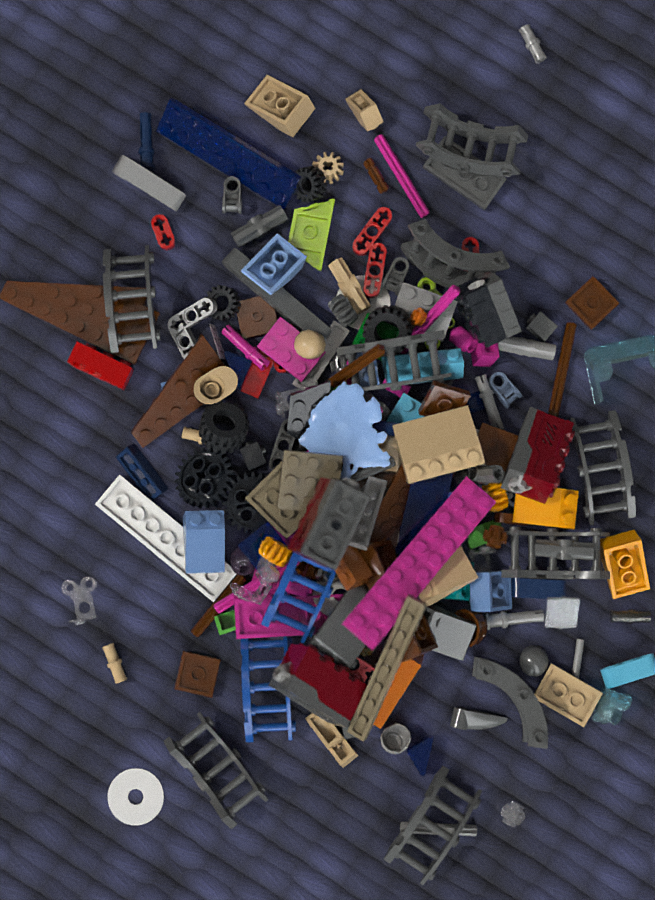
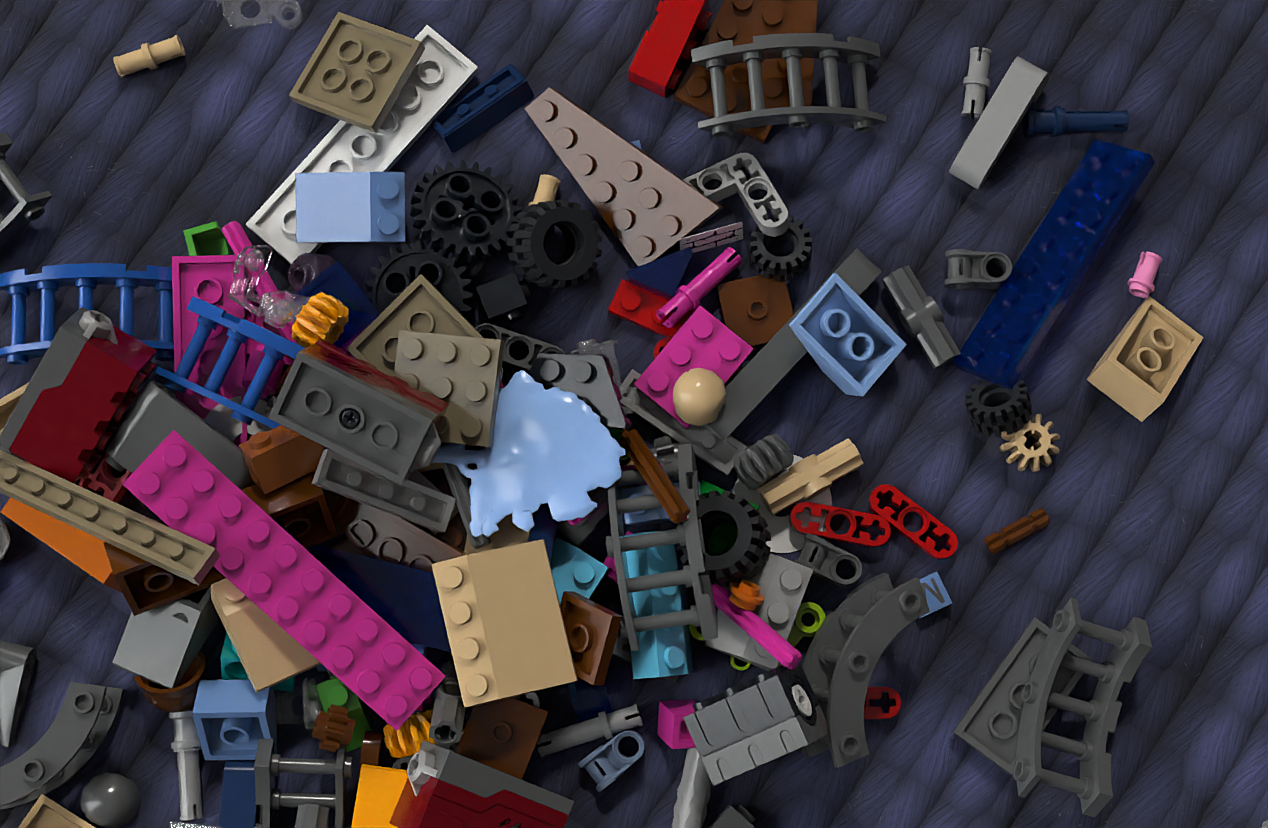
camera: 90 degrees right, 5 degrees down
red beam [151,214,175,250] -> none
reddish brown plate [174,651,221,698] -> none
reddish brown axle [191,573,246,637] -> none
tan piece [194,366,238,404] -> none
lime wing [288,199,335,271] -> none
tan slope [345,90,384,131] -> none
dark pink axle [374,134,429,218] -> none
dark pink brick [449,326,478,353] -> none
none -> dark tan plate [289,12,425,133]
none -> medium blue tile [919,572,952,619]
none -> light grey pin [961,47,992,119]
none -> bright pink pin [1127,252,1162,298]

